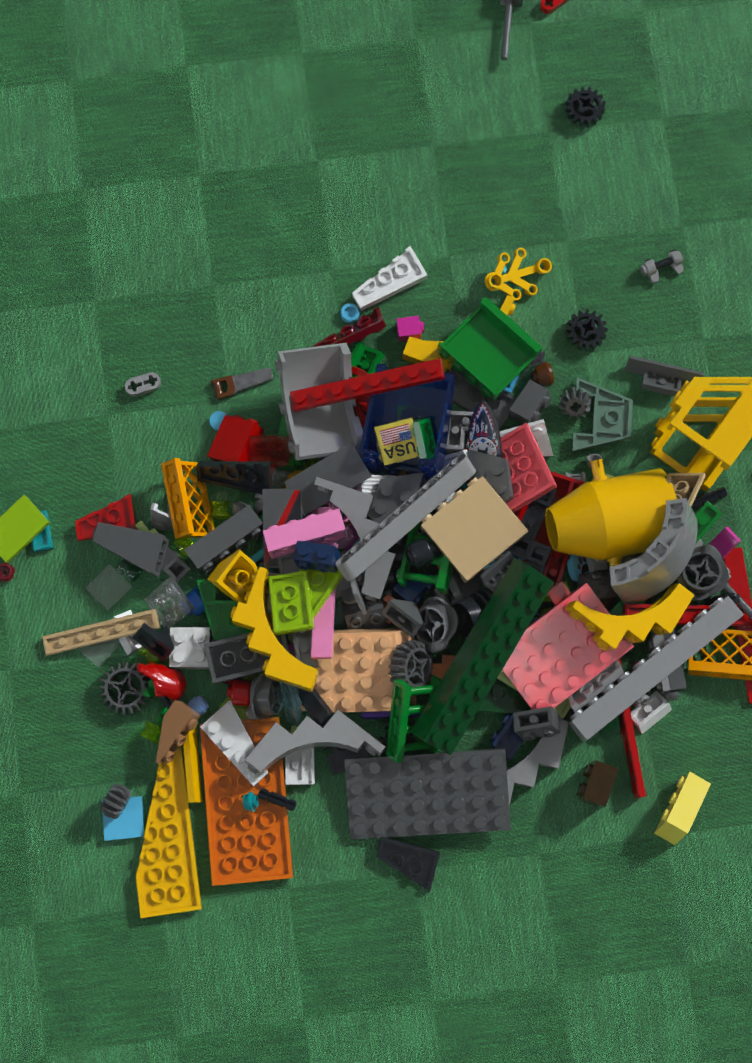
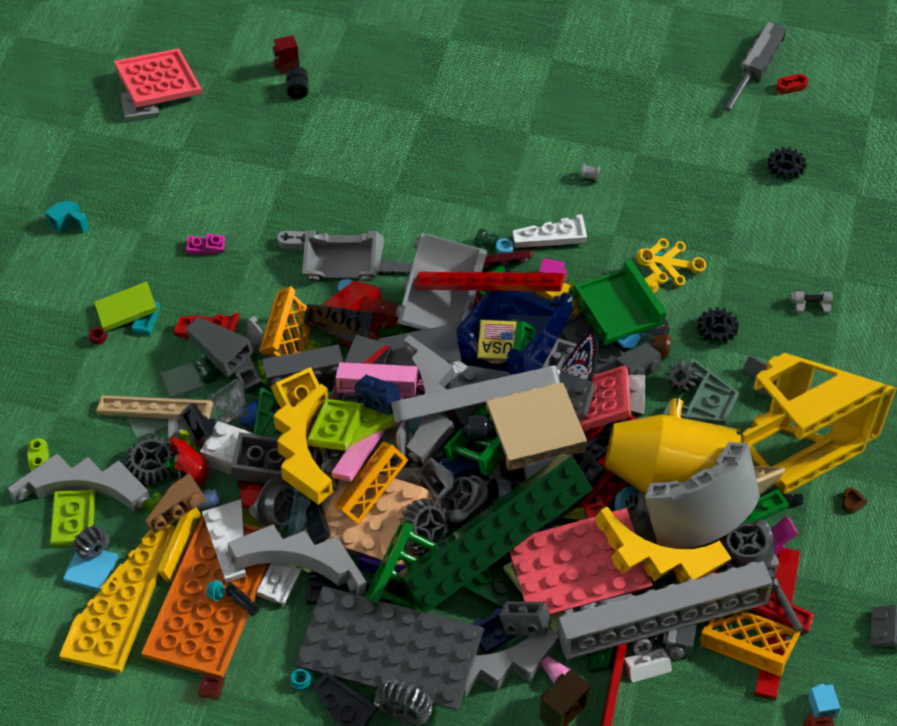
camera: 25 degrees right, 25 degrees down
none -> light grey arch [8,454,150,513]
none -> lime plate [27,438,49,471]
none -> lime tile [50,489,96,547]
none -> dark pink slope [186,233,225,255]
none -> clear red plate [197,673,226,701]
none -> dark red brick [272,35,300,75]
none -> black wheel [286,67,309,99]
none -> teal plate [290,669,311,690]
none -> light grey windscreen [302,230,384,281]
none -> light orange fence [333,442,408,525]
none -> dark grey gear [374,680,433,725]
none -> clear green wheel [474,228,498,252]
none -> bright pink cone [541,656,570,684]
none -> light grey bush [580,163,601,182]

